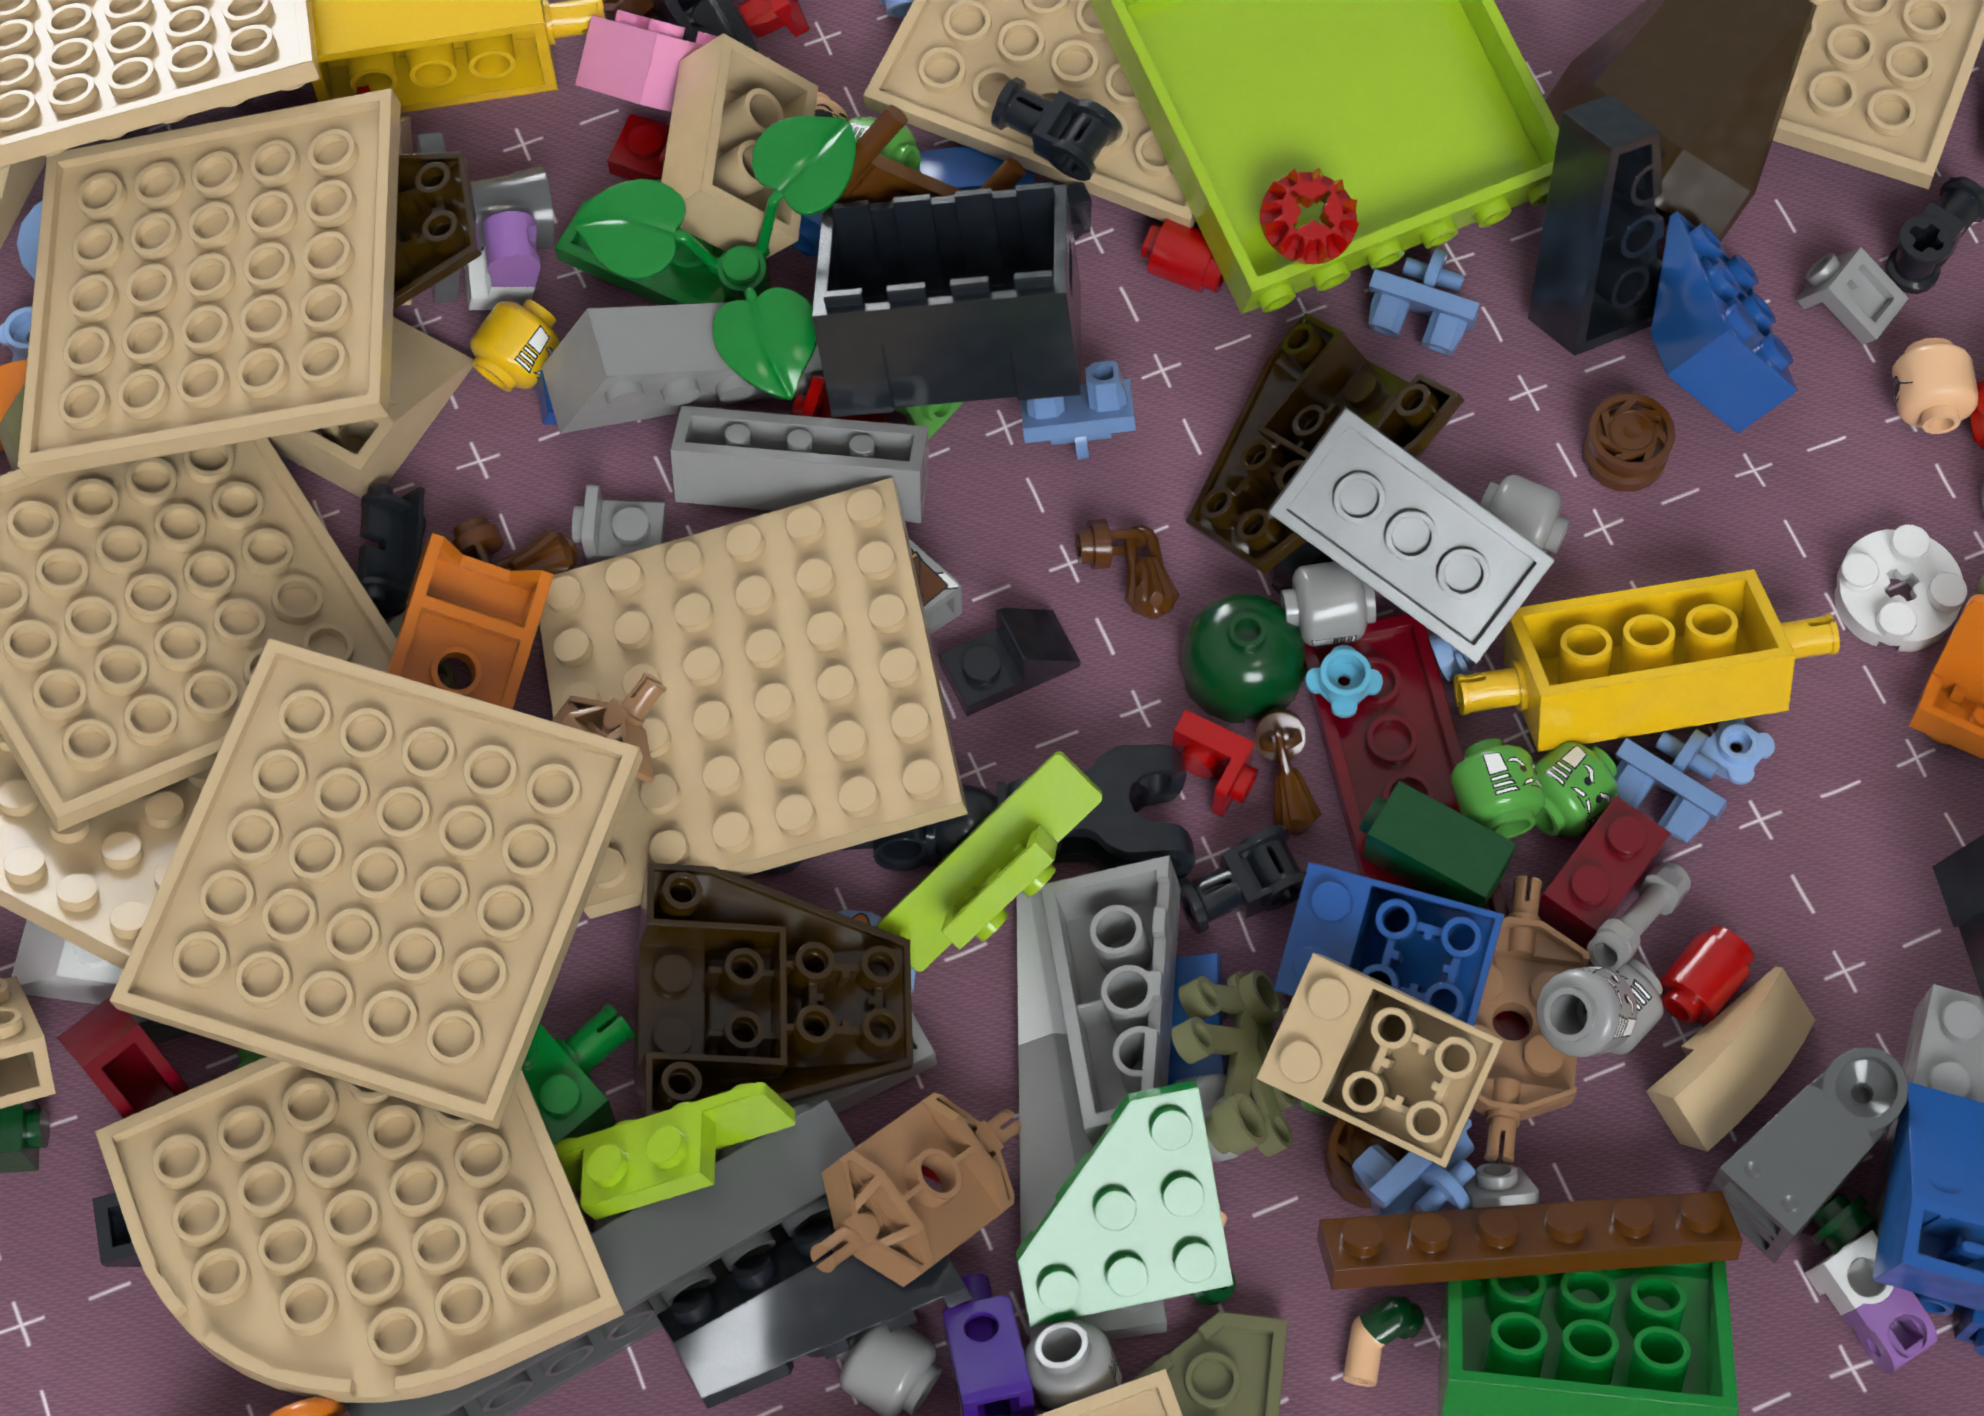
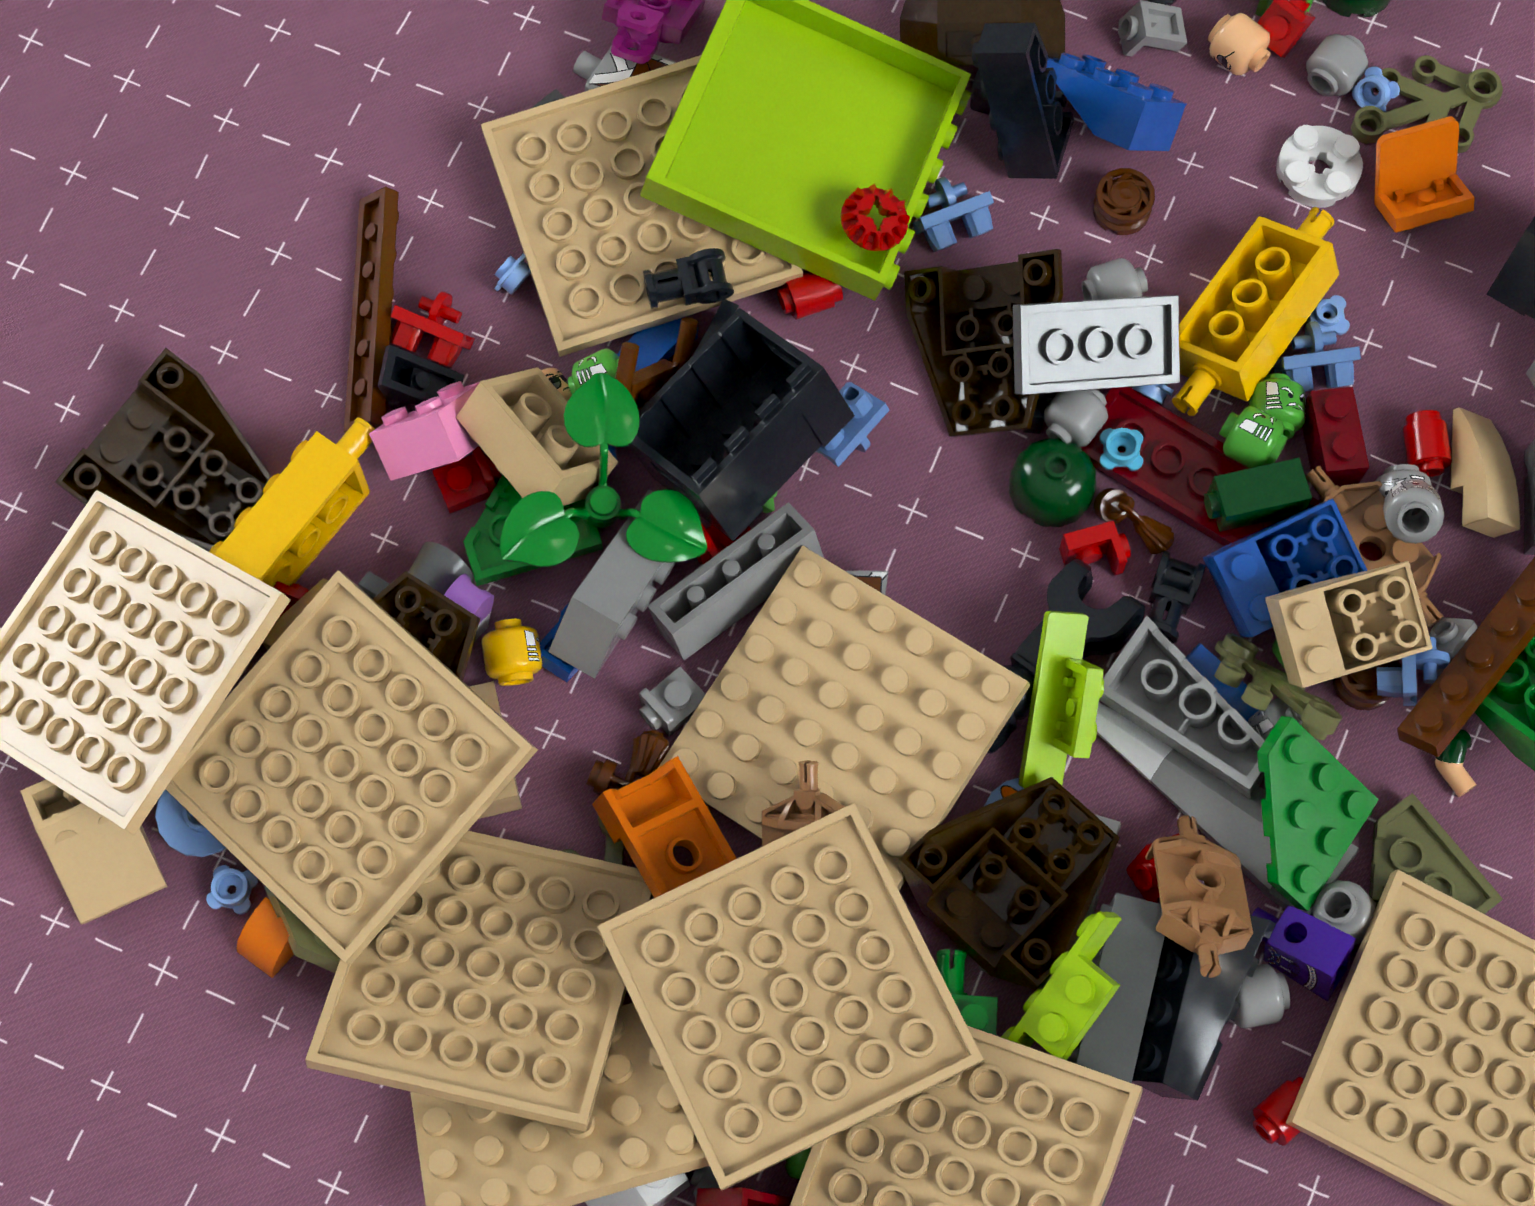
camera: 45 degrees left, 5 degrees up
black hinge [357,484,426,619] -> none
black slope [939,608,1081,716] -> none
reddish brown piece [1075,518,1180,619] -> none
light grey bar [1587,862,1691,972] -> none

